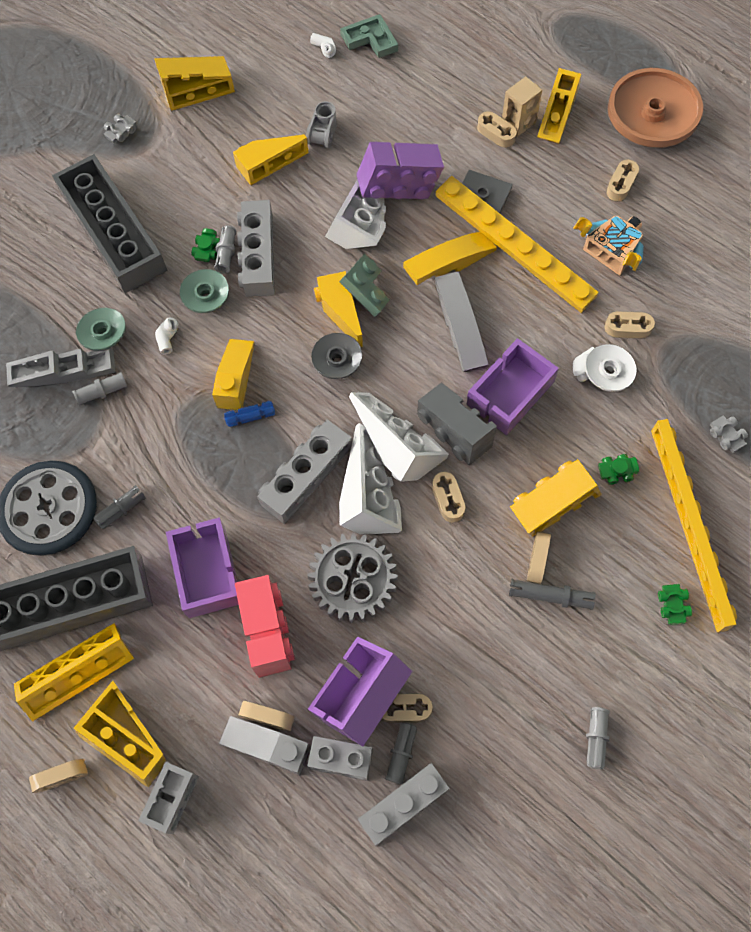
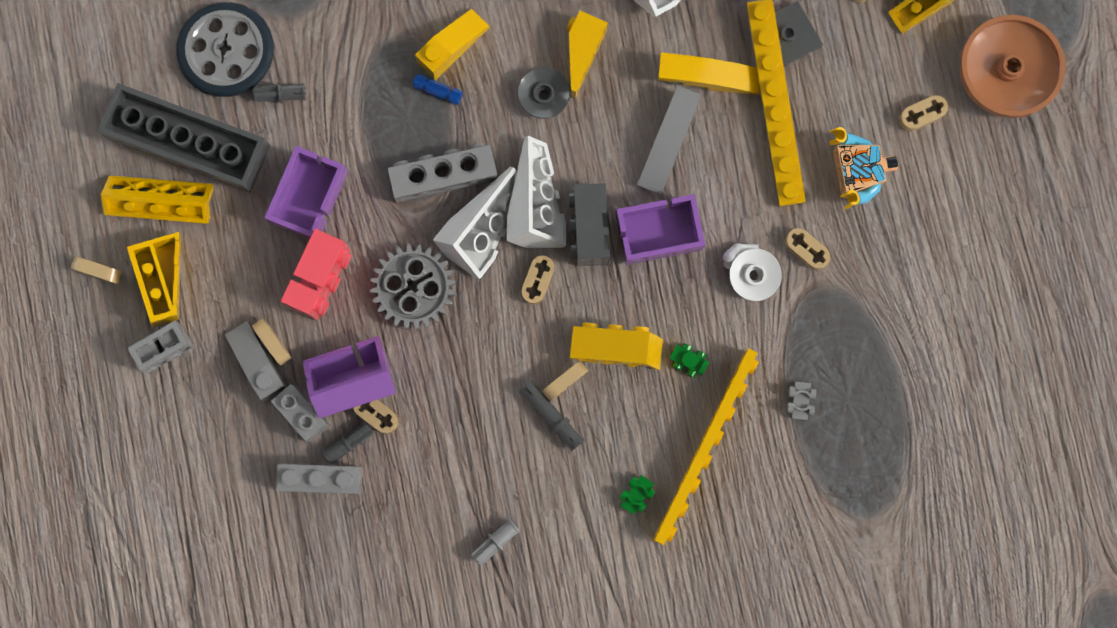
camera: 30 degrees right, 15 degrees up
sand green plate [339,254,390,317] -> none

